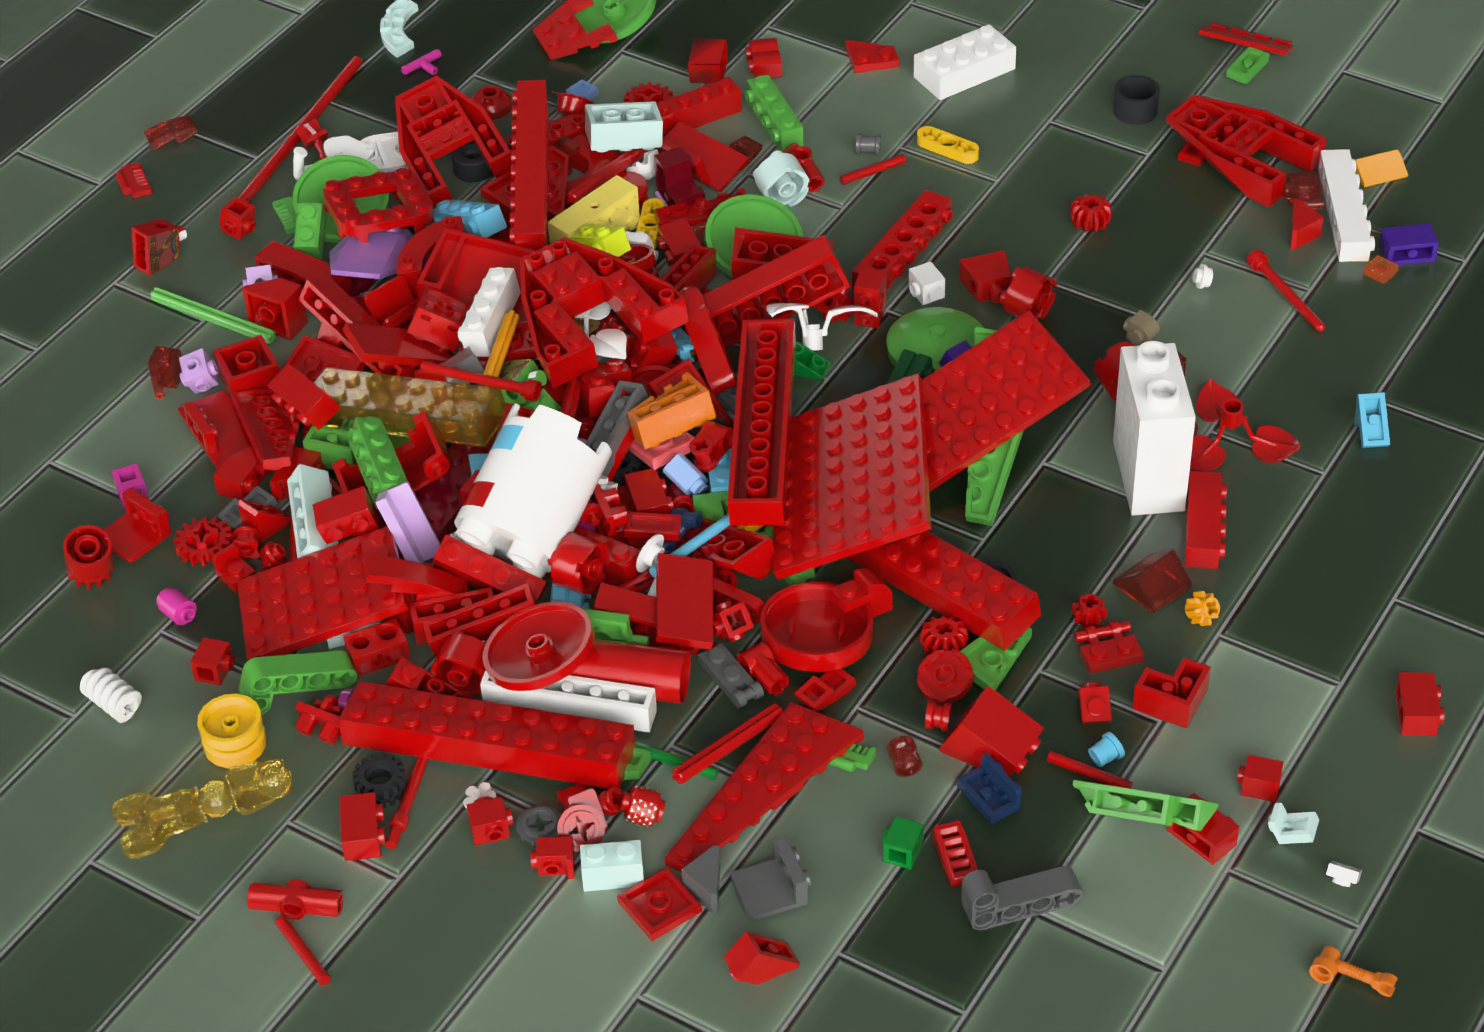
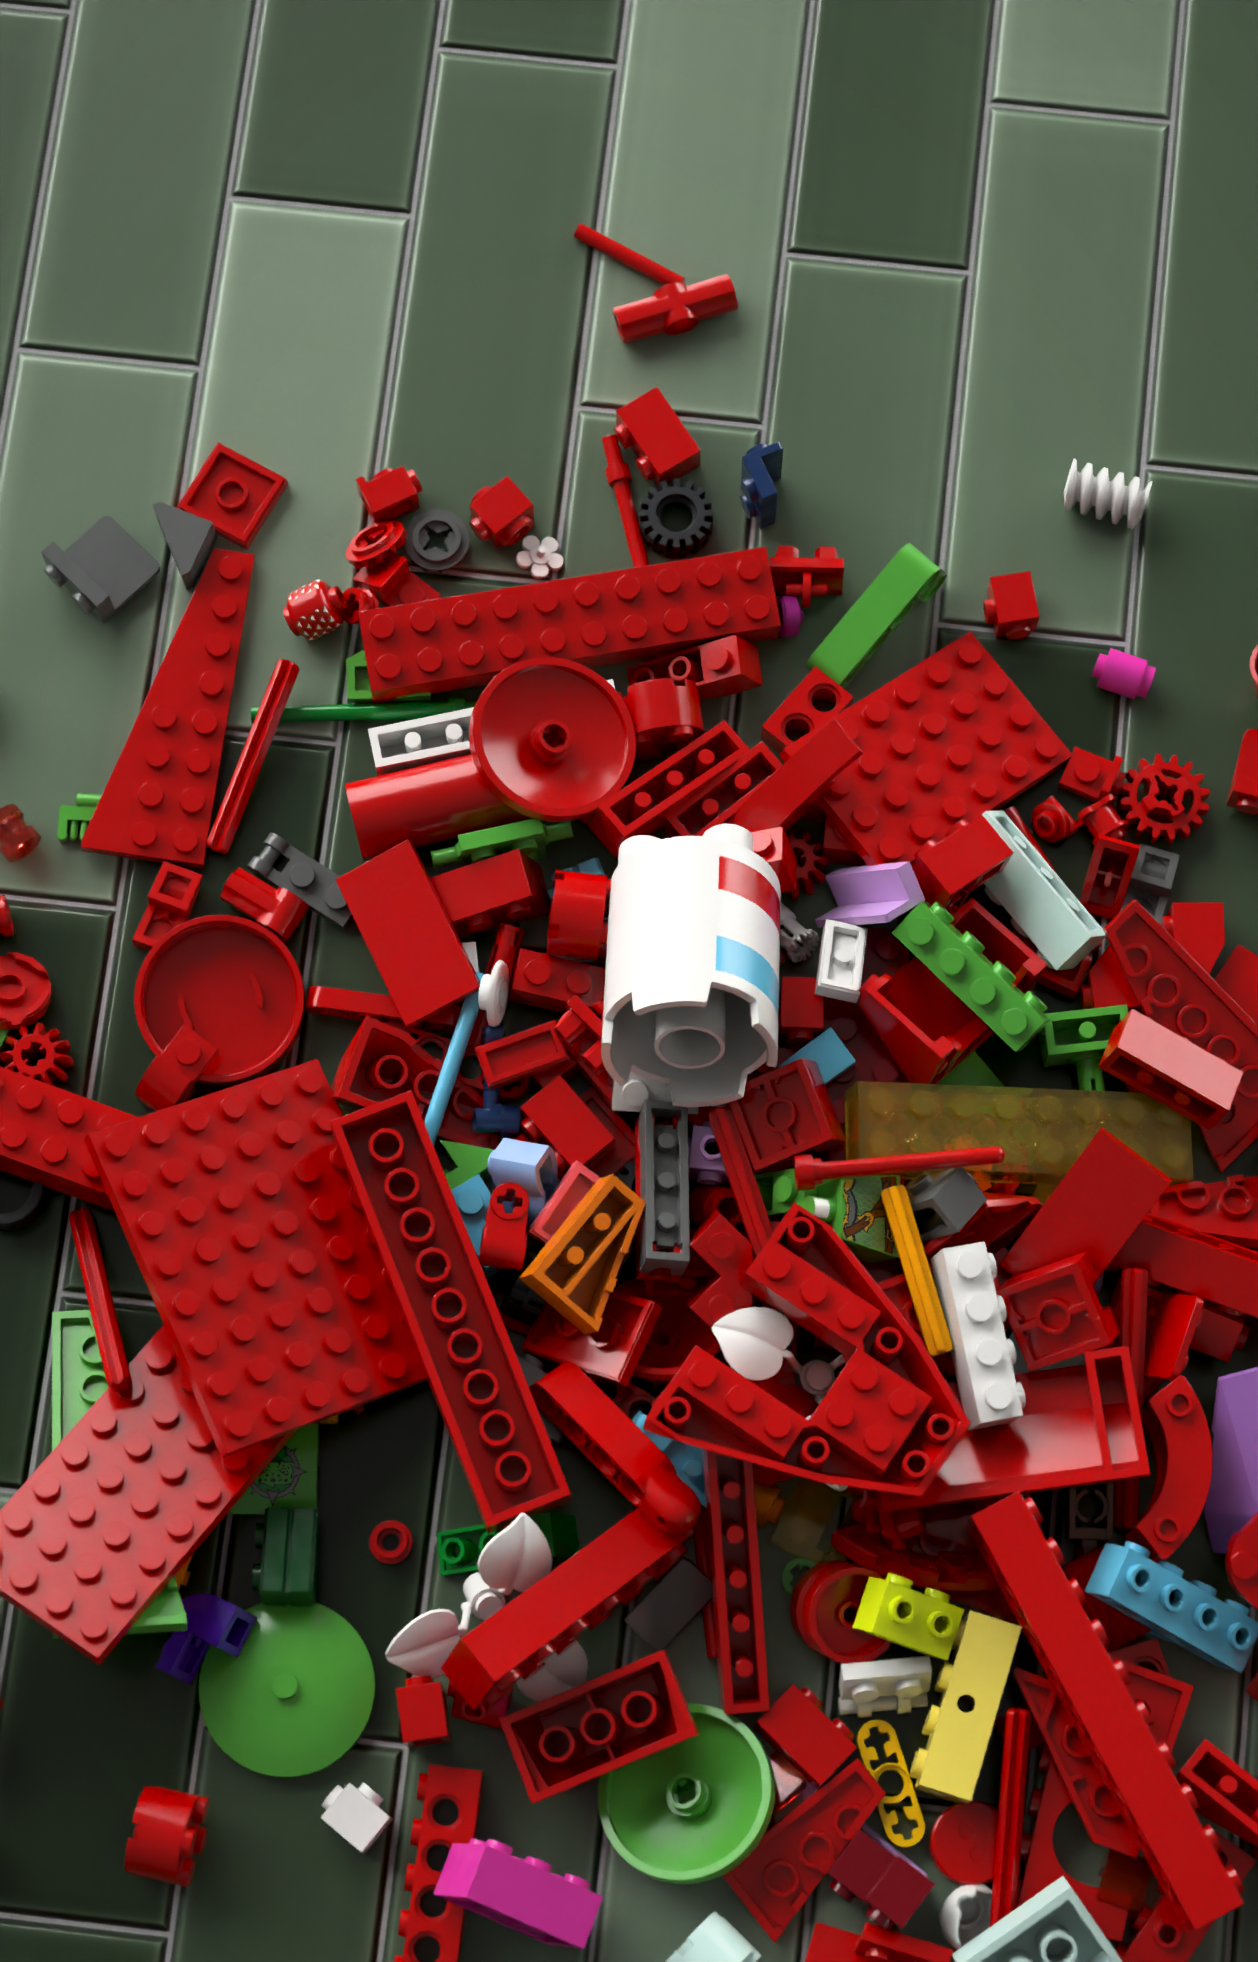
camera: 155 degrees right, 30 degrees up
clear yellow piece [112,759,293,859] -> none
yellow wheel [197,694,267,768] -> none
light aqua brick [580,840,644,891] -> none
red brick [713,599,754,642] -> none
red slope [723,932,800,985] -> none
red torso [959,250,1012,304] -> none
none -> red axle [69,1207,132,1392]
none -> red plate [369,1520,413,1565]
none -> dark pink brick [433,1838,603,1949]
none -> dark blue bracket [740,442,783,529]
none -> white plate [814,919,868,1003]

